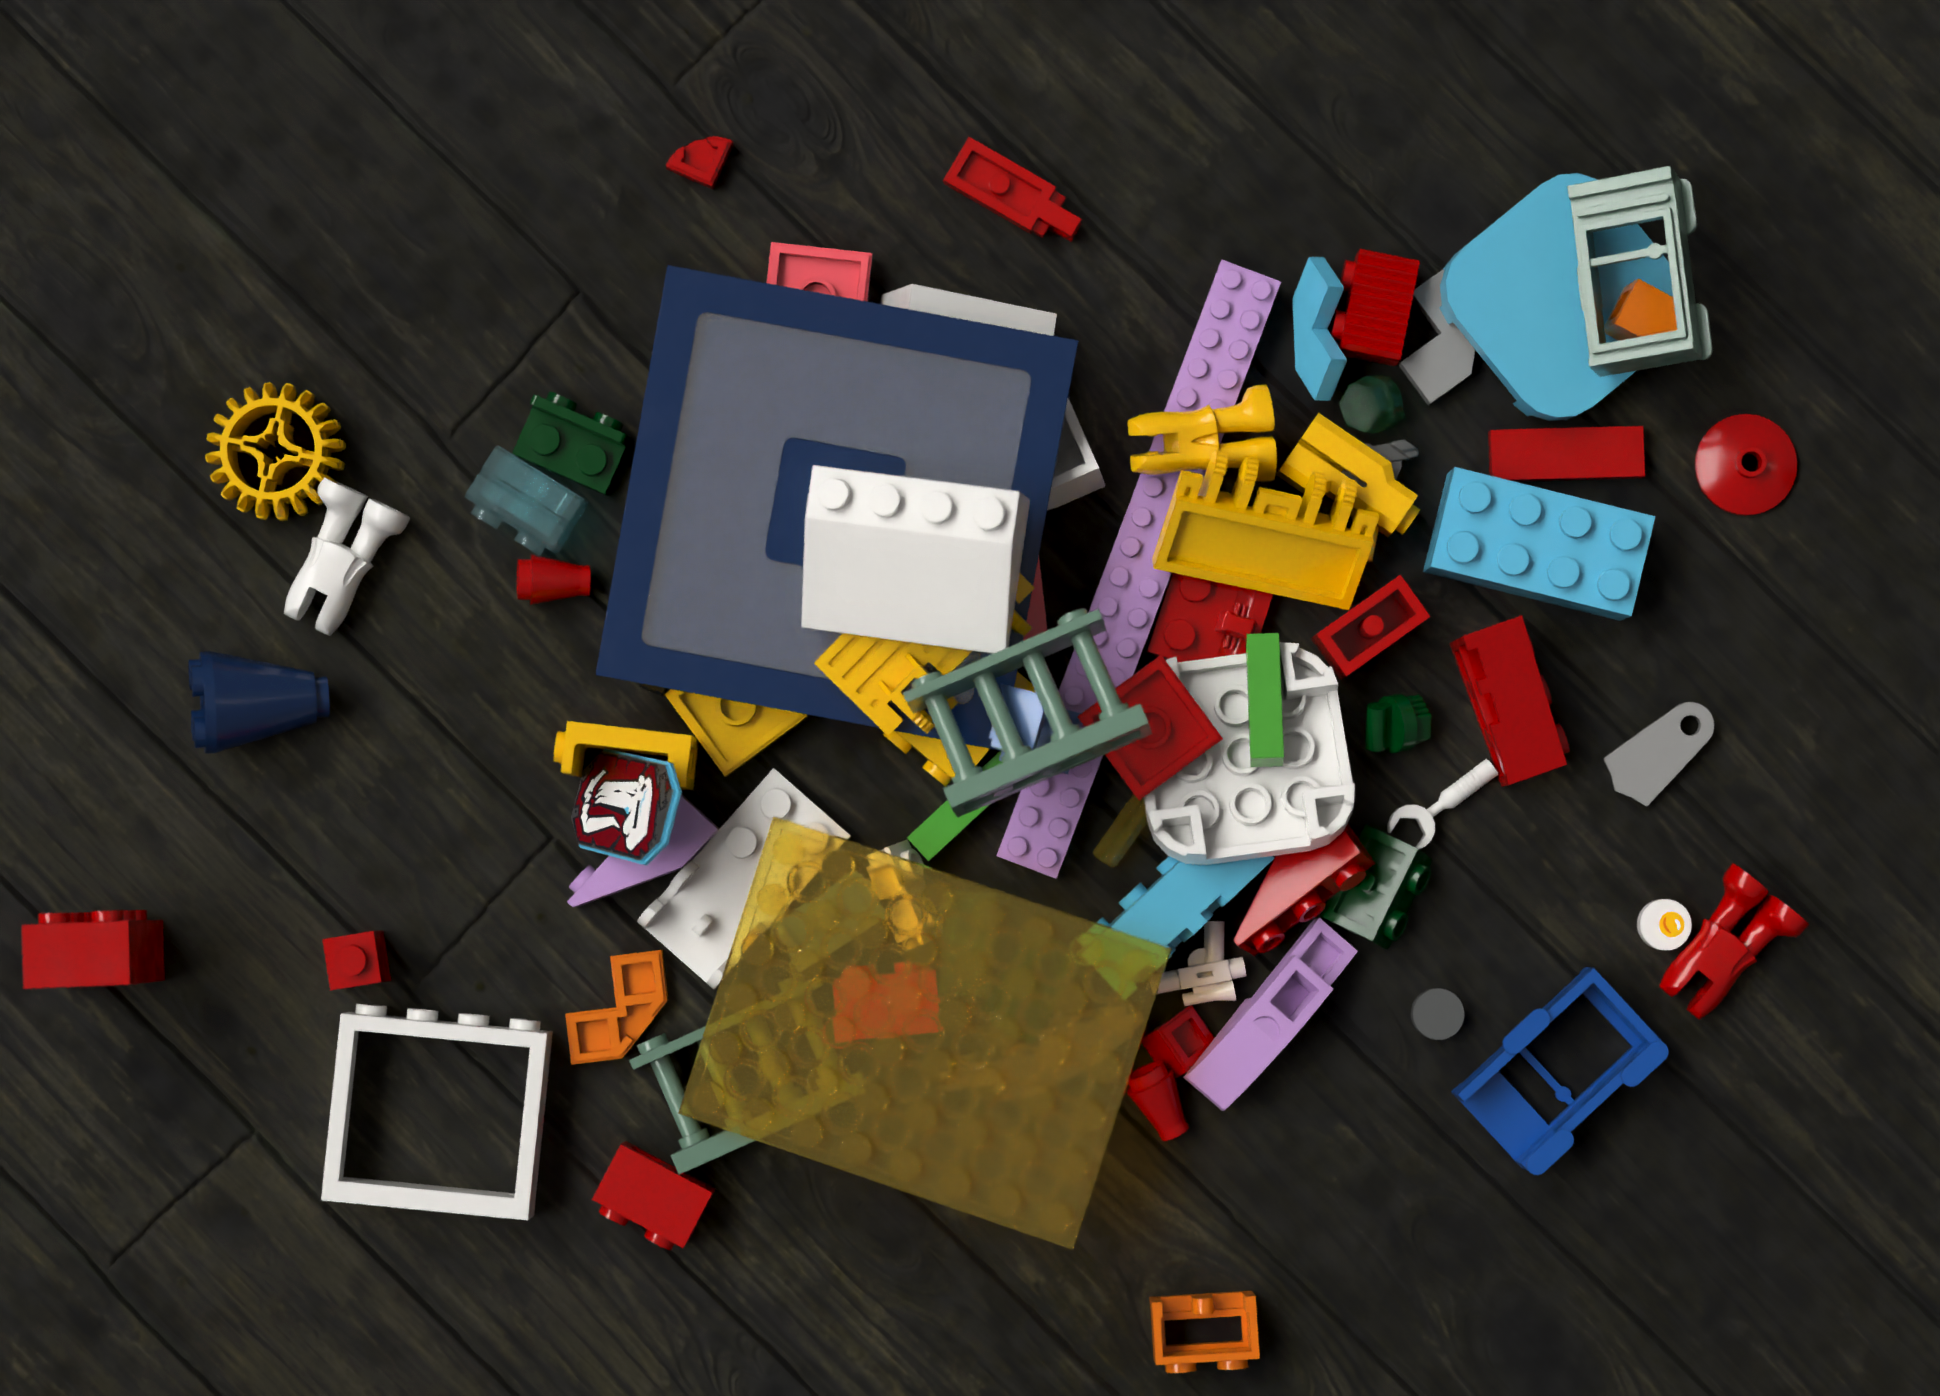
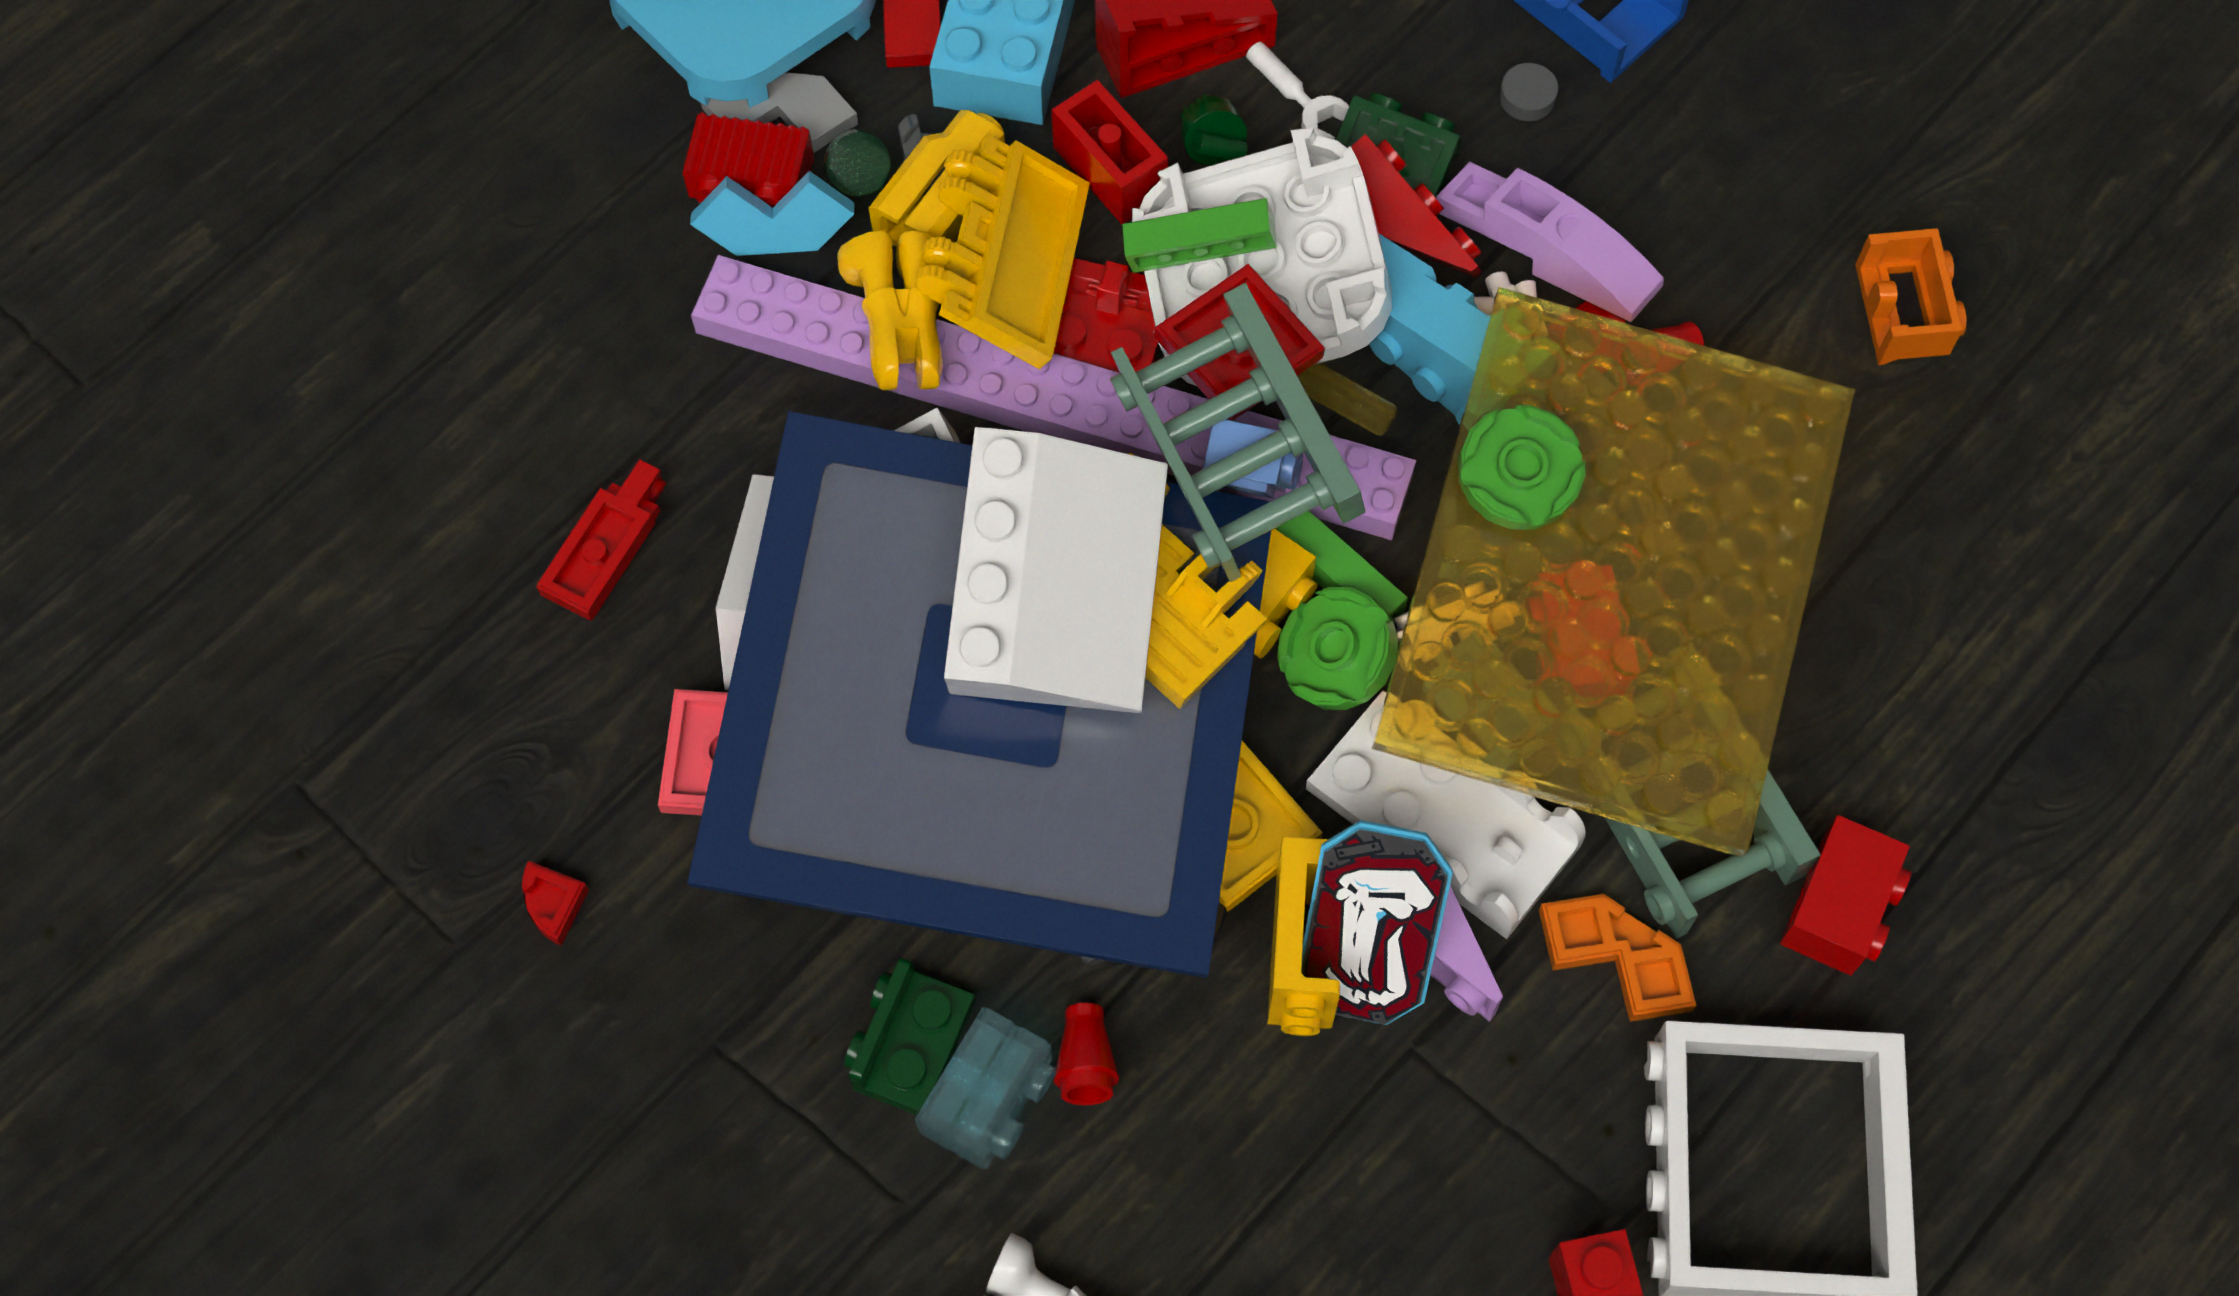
camera: 90 degrees left, 20 degrees down
none -> bright green tile [1277,587,1398,710]
none -> bright green tile [1458,405,1586,530]

